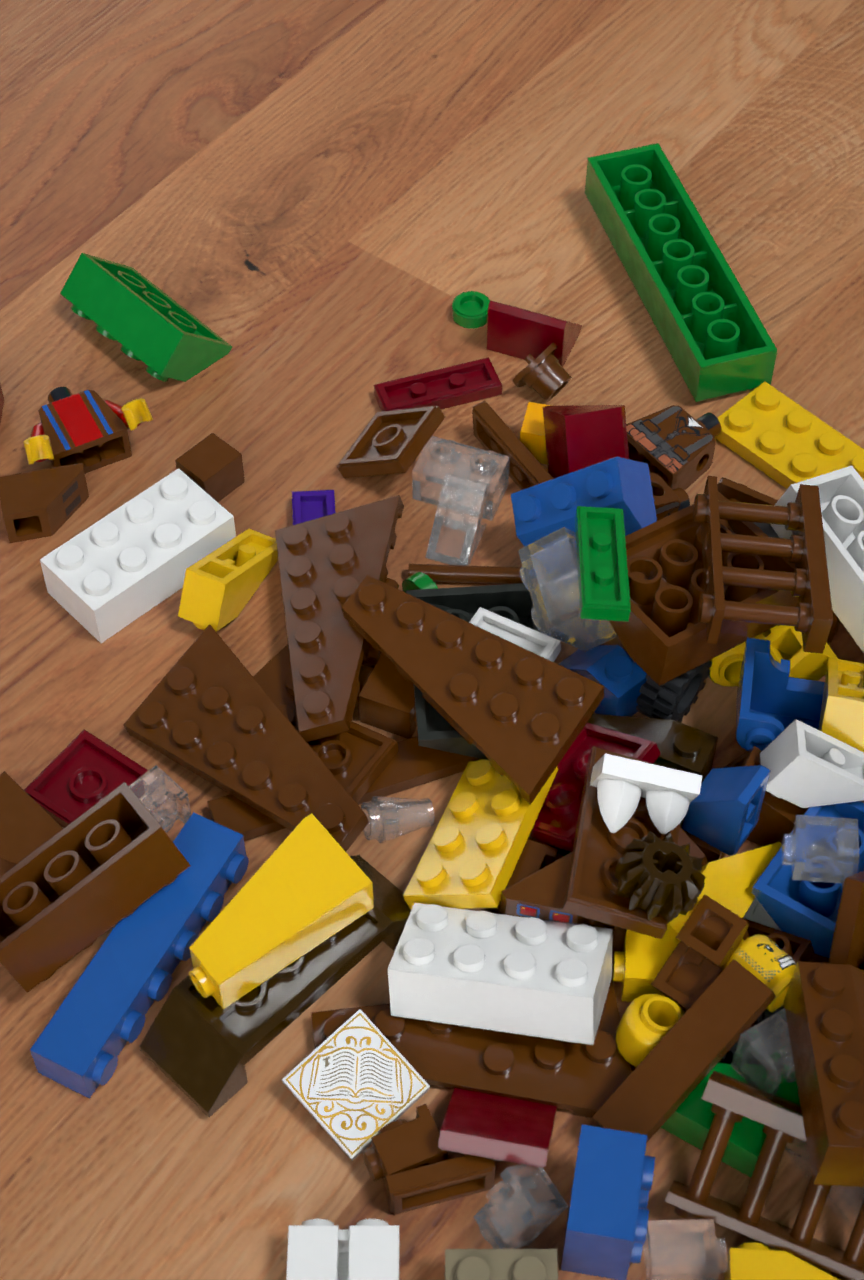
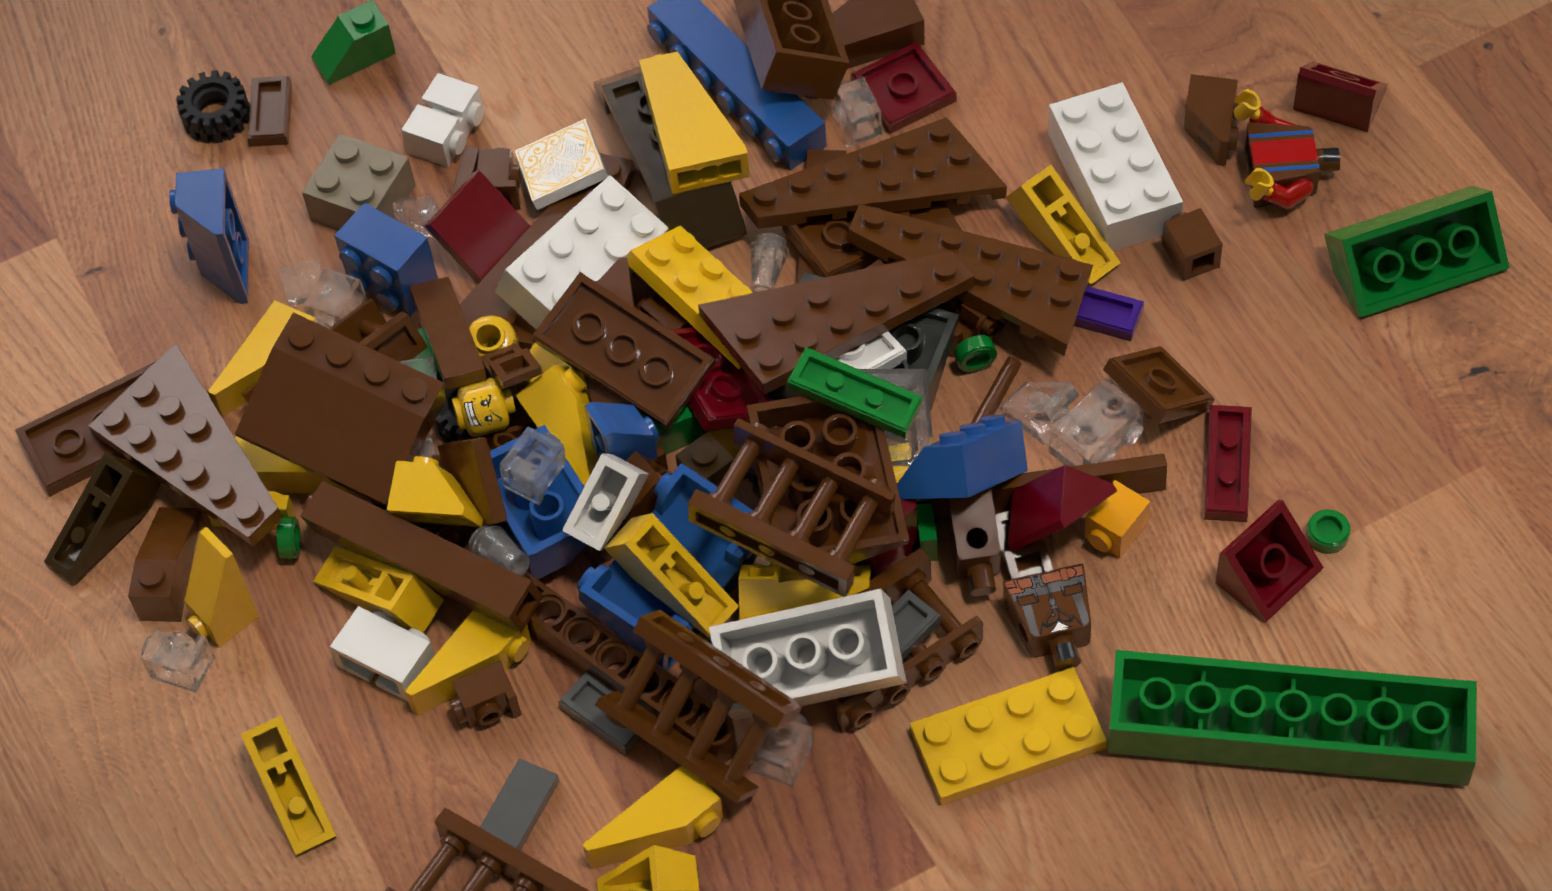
camera: 120 degrees right, 5 degrees up
reddish brown piece [512,342,572,402] -> none
white tile [590,754,702,834] -> none
dark brown gear [614,831,706,923] -> none

